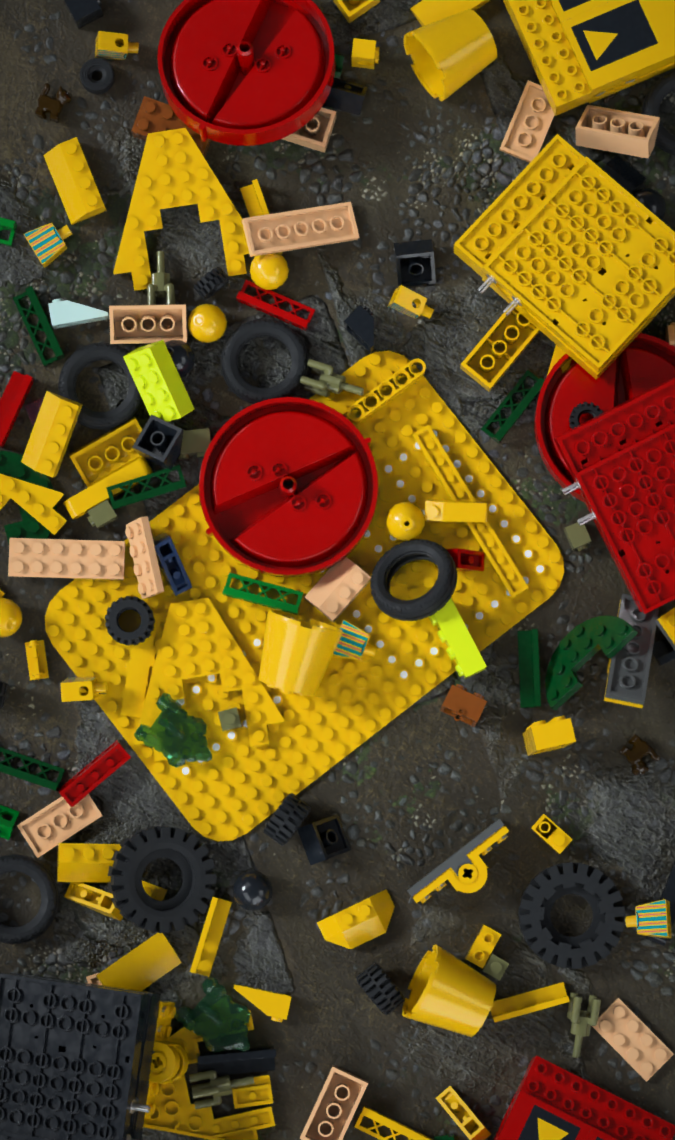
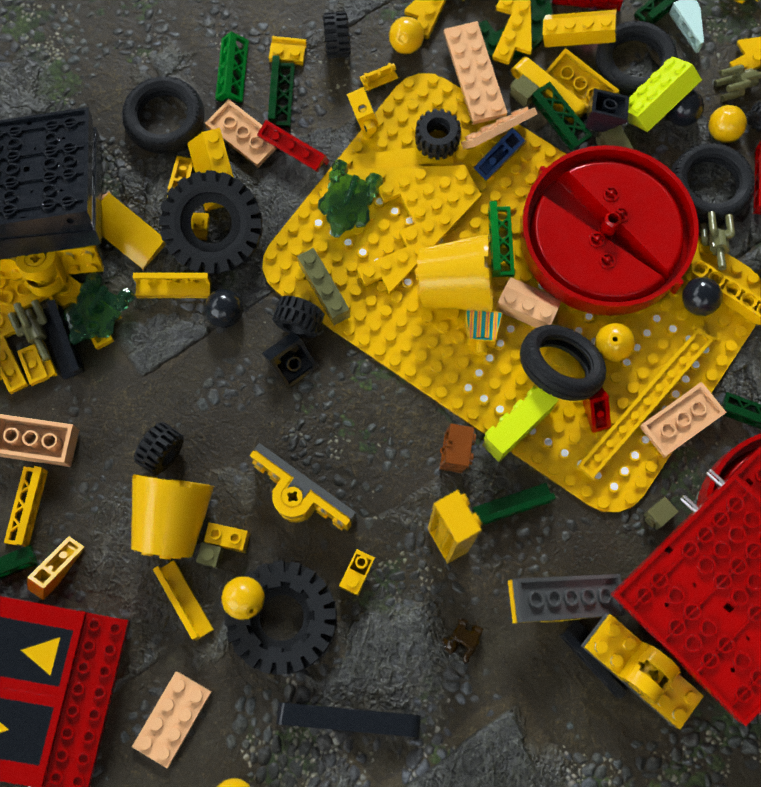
camera: 70 degrees right, 10 degrees down
light nougat slope [109,304,188,344] -> none
olive brick [218,707,242,732] -> none
yellow slope [234,984,292,1022] -> none
yellow wedge [317,889,395,949] -> none
yellow slope [425,498,488,522] -> none
dark green plate [545,615,638,711] -> none
olive plant [567,992,601,1058] -> none
yellow torso [625,899,672,938] -> none
none -> yellow piece [221,576,265,620]
none -> olive brick [297,248,350,325]
none -> light nougat plate [639,382,727,457]
none -> black piece [682,277,723,316]

